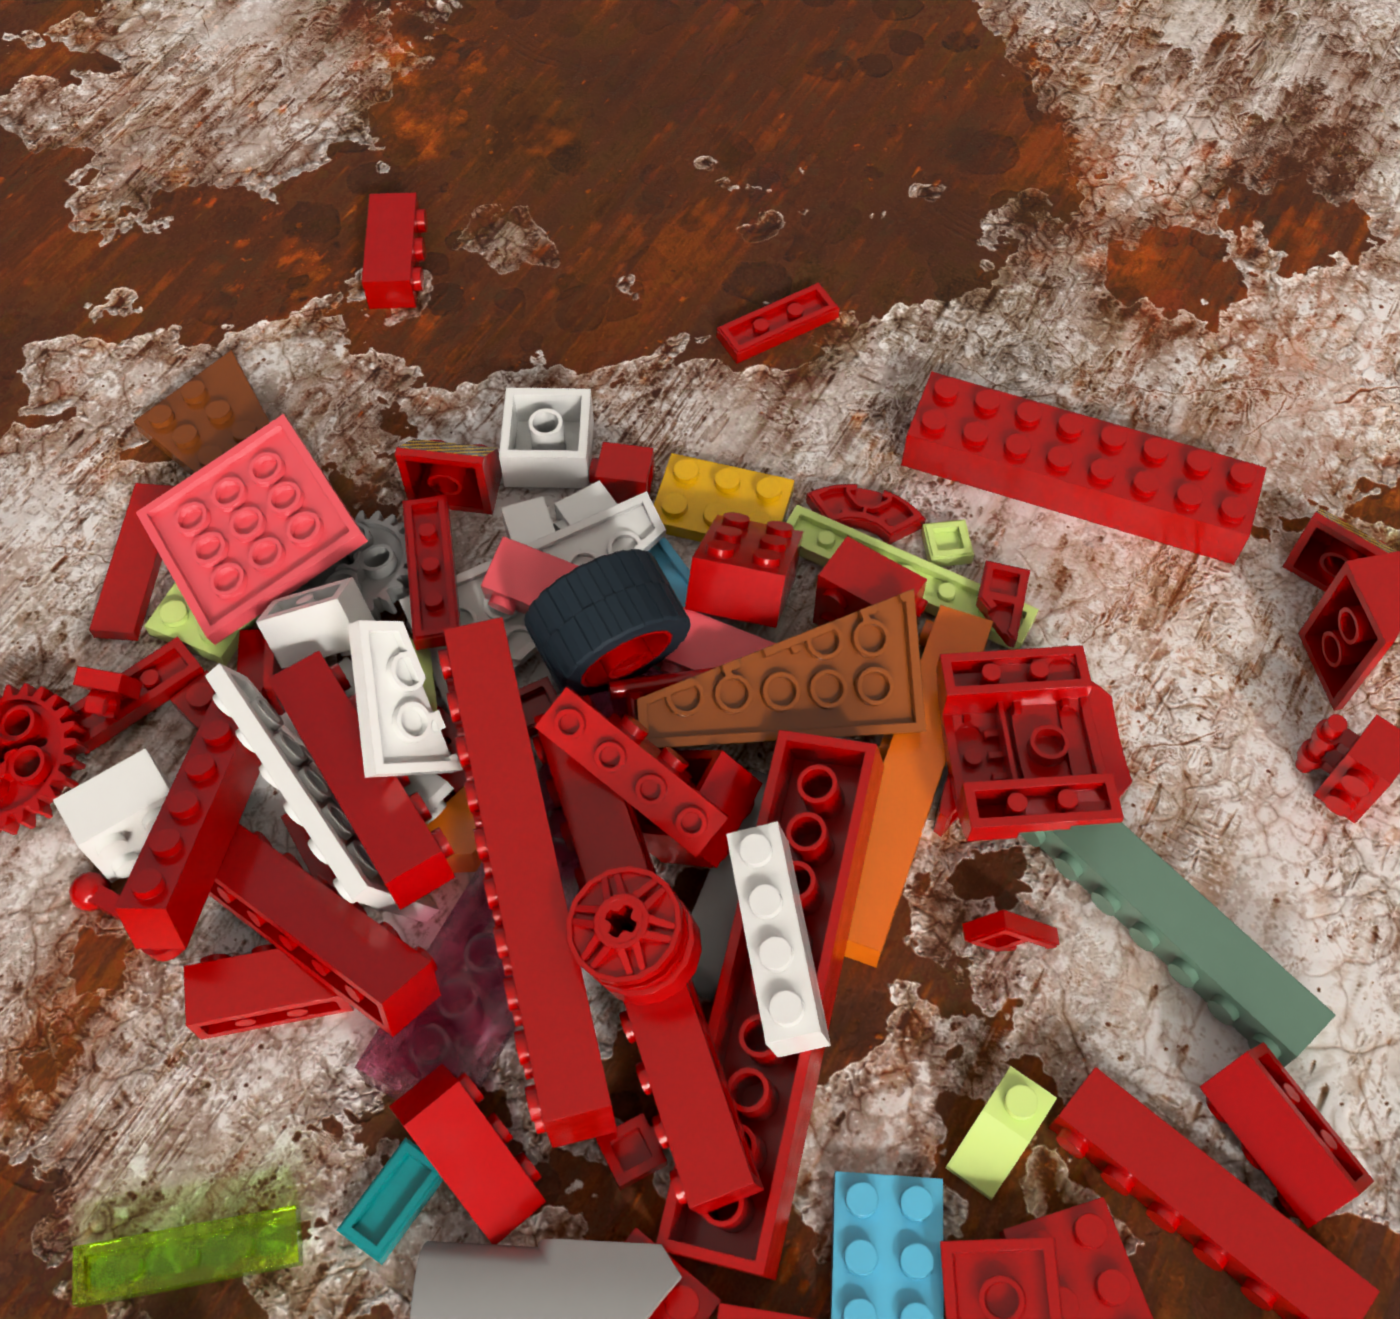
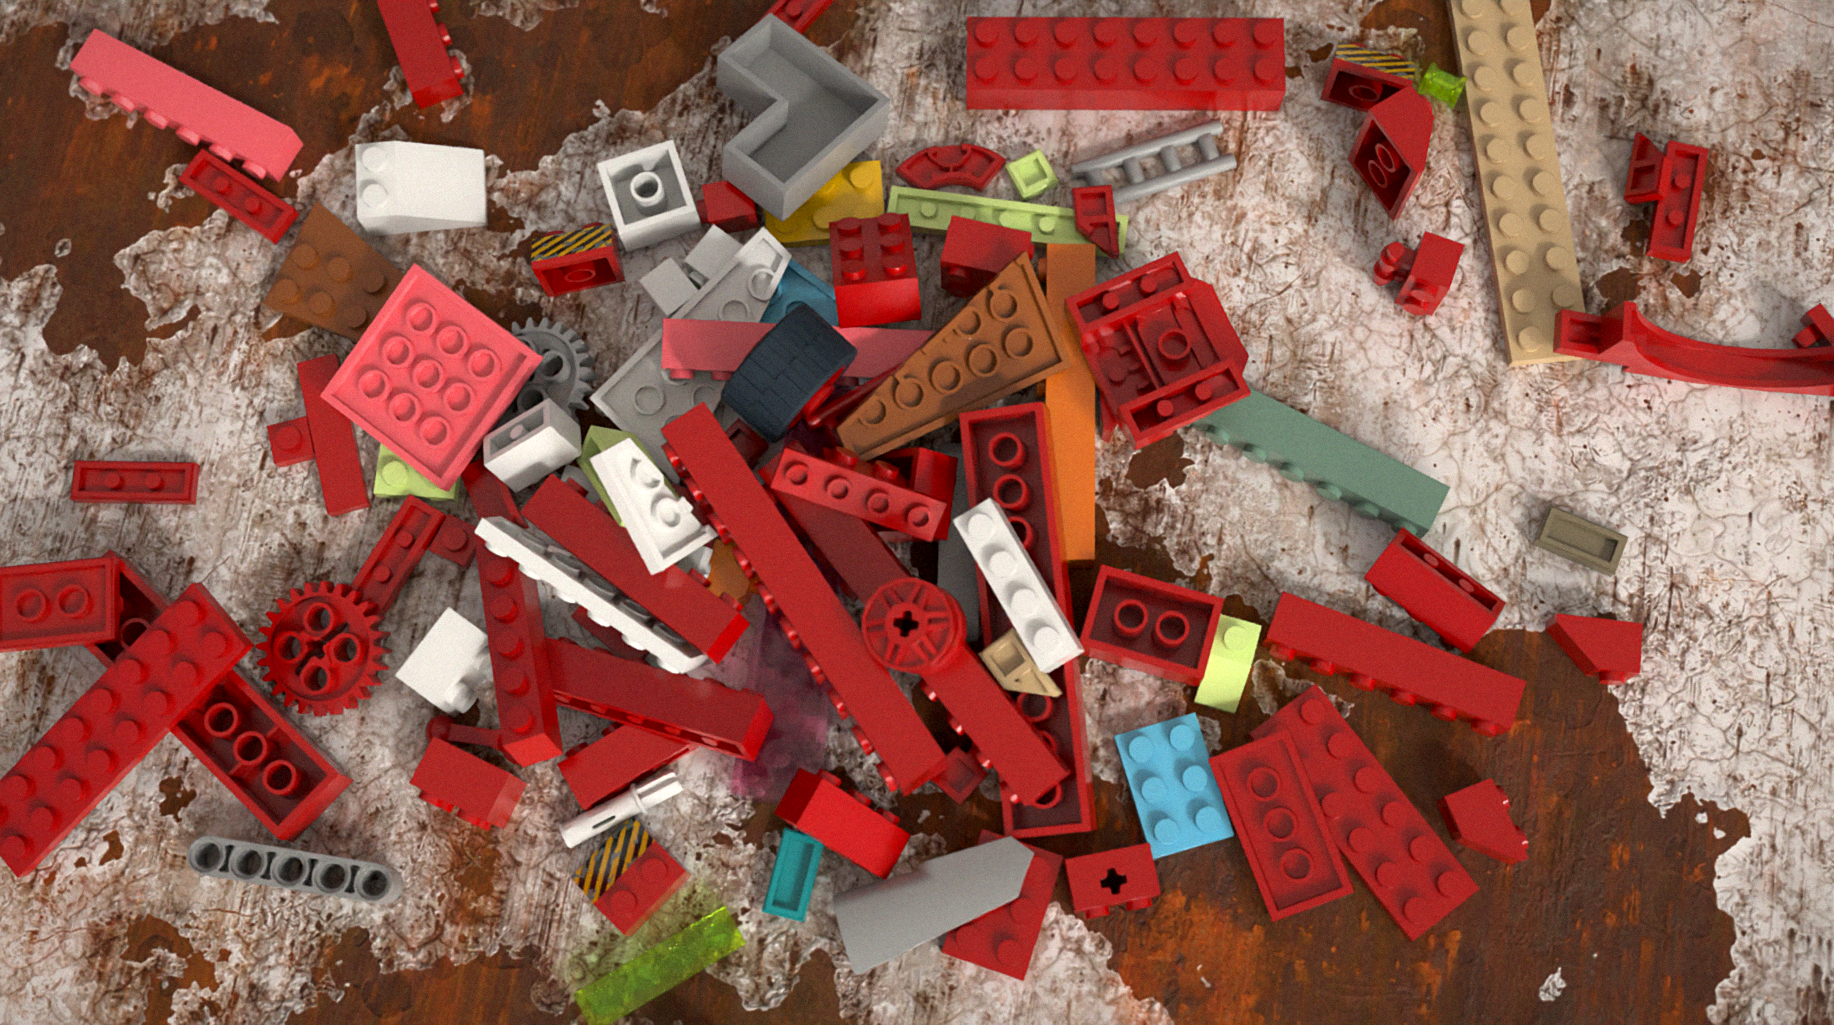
camera: 15 degrees left, 15 degrees up
red tile [73,666,143,719] -> none
red tile [402,494,461,650] -> none
red tile [962,909,1060,952] -> none
none -> coral brick [69,28,303,183]
none -> red plate [178,148,299,245]
none -> red plate [267,416,316,468]
none -> white slope [355,141,488,236]
none -> red brick [409,736,527,831]
none -> white axle [559,770,682,848]
none -> red slope [571,817,692,937]
none -> light grey piece [716,13,890,222]
none -> tan tile [979,628,1062,697]
none -> light grey bar [1069,118,1237,206]
none -> red brick [1080,564,1224,688]

